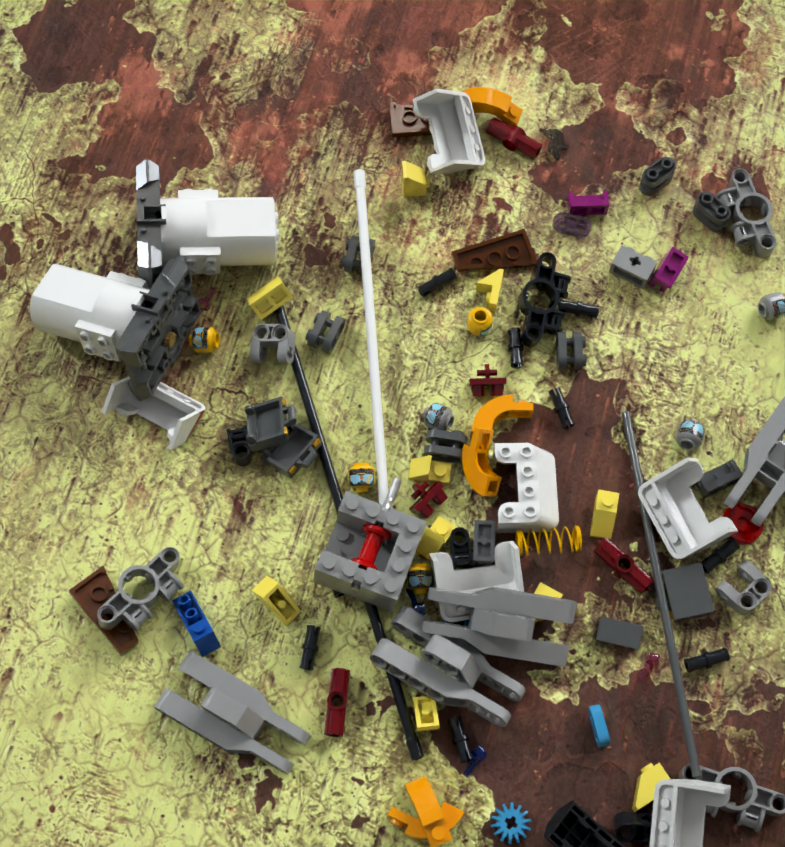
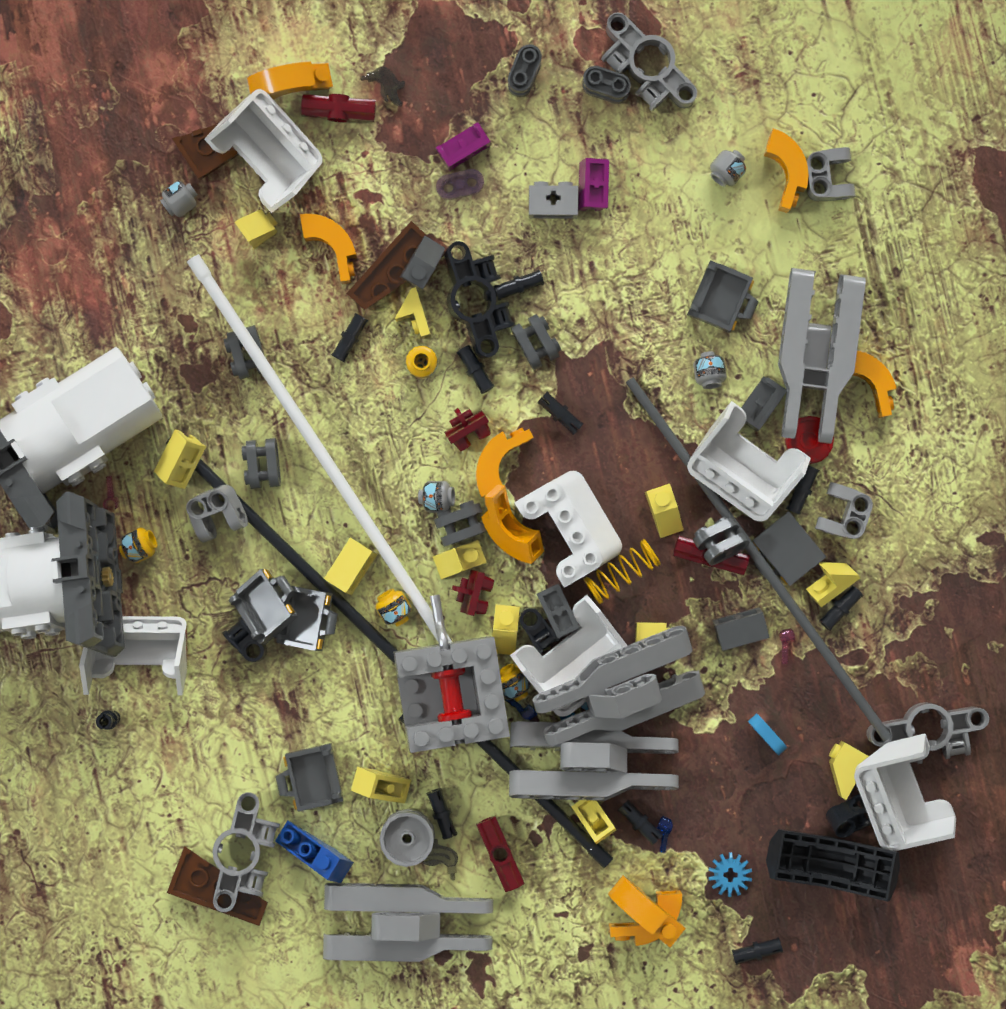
camera: 30 degrees left, 20 degrees up
none -> black pin [96,710,121,730]
none -> light grey head [160,181,198,217]
none -> dark grey piece [275,743,344,812]
none -> light orange arch [300,214,357,285]
none -> light yellow hinge [324,538,378,595]
none -> light grey wheel [379,808,435,867]
none -> dark grey slope [400,235,445,290]
none -> clear smoke piece [423,839,458,881]
none -> dark grey piece [687,260,758,333]
none -> dark grey brick [693,517,750,566]
none -> light yellow slope [806,562,860,607]

